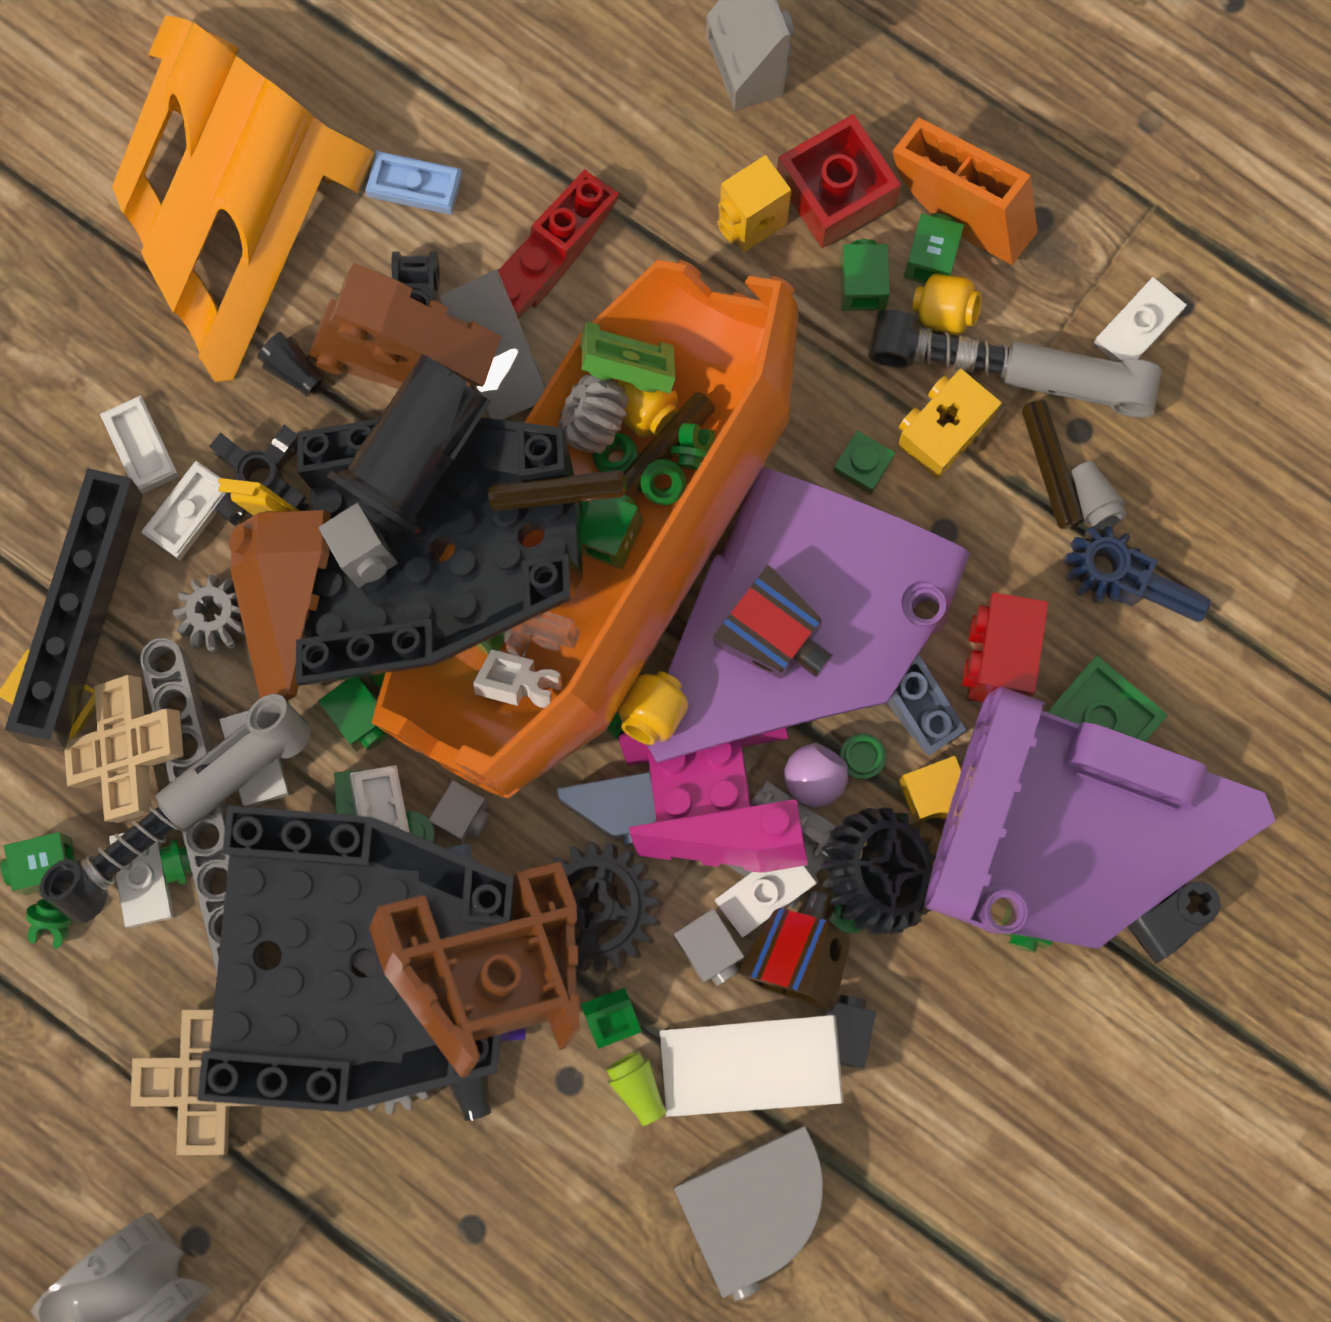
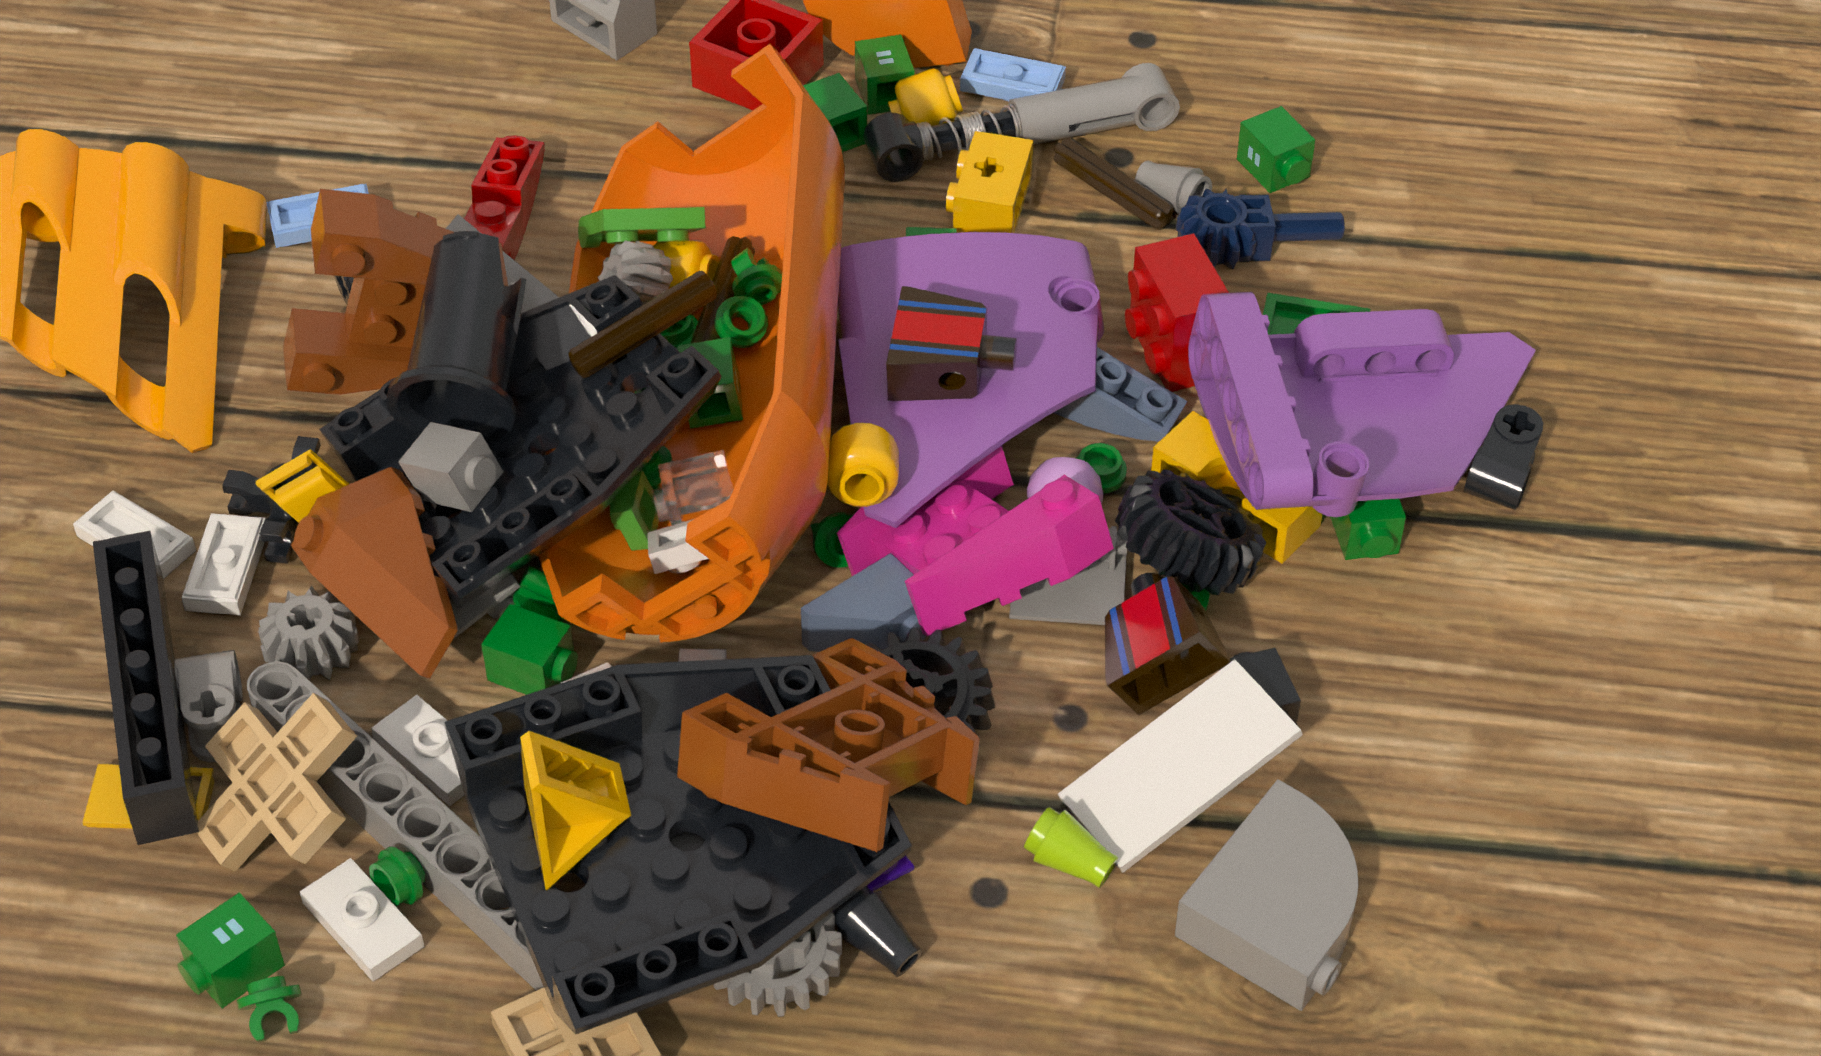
camera: 30 degrees left, 30 degrees down
piece [39,694,311,924] -> none
black cone [257,332,324,397] -> none
green plate [581,987,642,1049] -> none
light grey brick [674,909,744,986] -> none
white plate [714,865,818,938] -> none
yellow brick [717,155,791,252] -> none
white plate [1093,277,1187,362] -> none
none -> light grey piece [175,650,243,762]
none -> yellow slope [520,731,631,891]
none -> light blue plate [960,48,1066,102]
none -> green brick [1236,106,1315,193]

